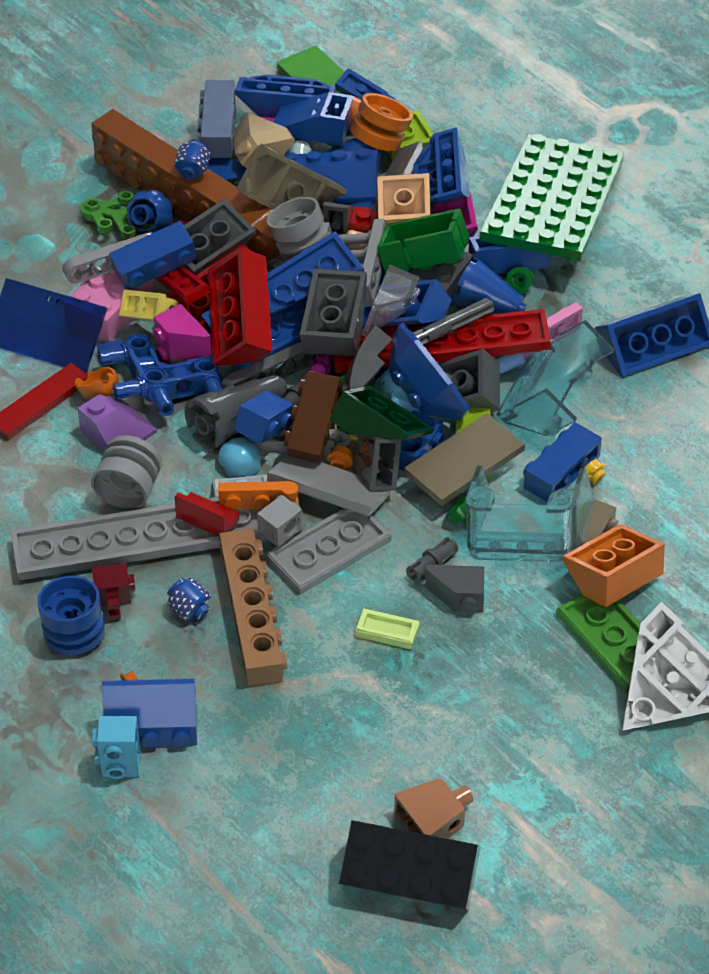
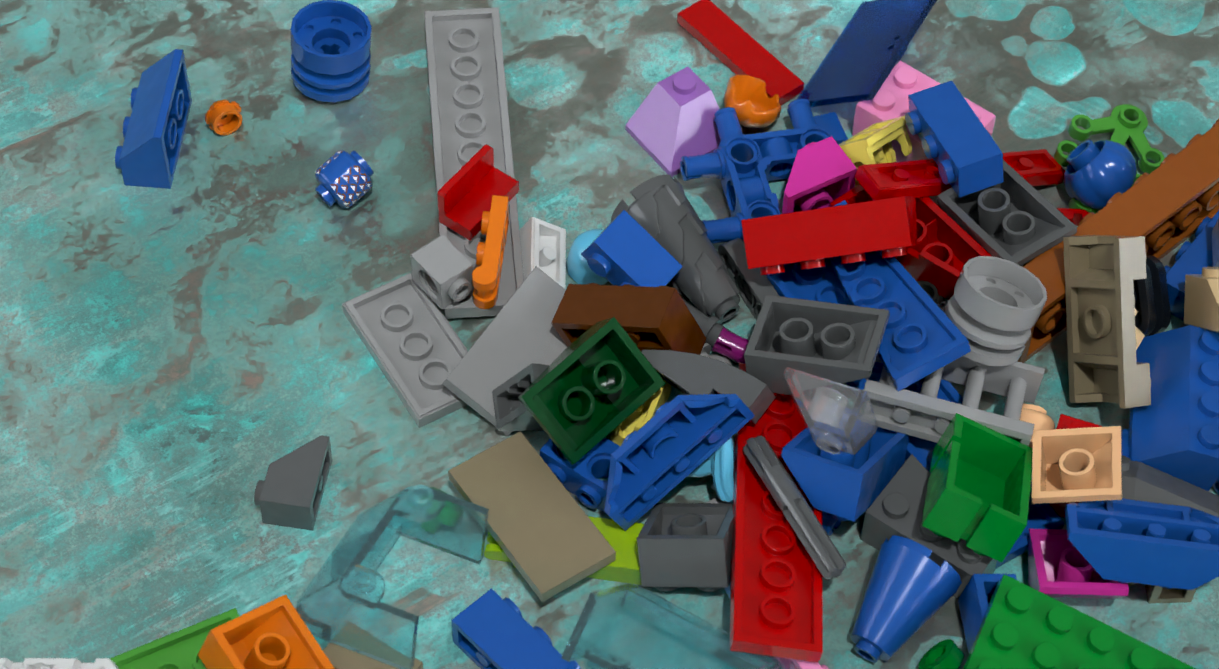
camera: 95 degrees right, 5 degrees up
light grey beam [62,233,152,283] -> none
light grey wheel [91,435,162,510] -> none
dark red brick [92,563,136,620] -> none
medium azure brick [92,716,141,779] -> none
blue head [174,140,211,179] -> none
medium nougat brick [219,528,287,687] -> none
dark grey slope [323,202,354,235] -> none
yellowish green tile [355,608,420,650] -> none
dark grey pin [406,537,458,583] -> none

